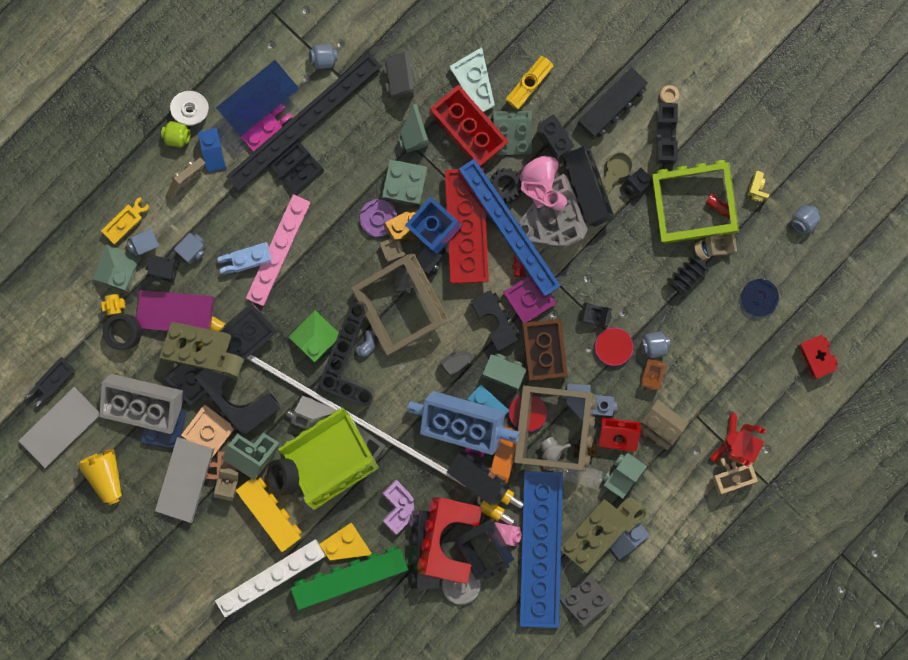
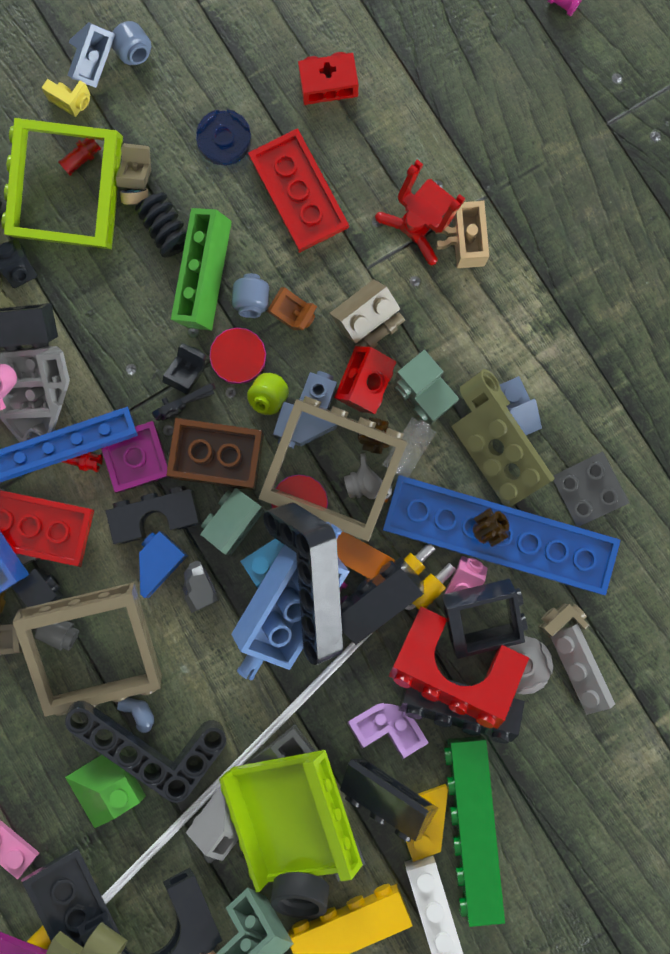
camera: 75 degrees left, 0 degrees up
none -> sand blue slope [68,22,115,88]
none -> blue slope [139,531,189,598]
none -> black piece [152,383,216,421]
none -> bright green brick [171,208,232,330]
none -> lime head [247,373,289,415]
none -> red plate [248,128,349,253]
none -> black beam [263,502,343,665]
none -> black slope [340,759,438,842]
none -> dark brown gear [473,508,510,547]
none -> dark tan bracket [539,603,589,637]
none -> light grey plate [550,623,615,715]

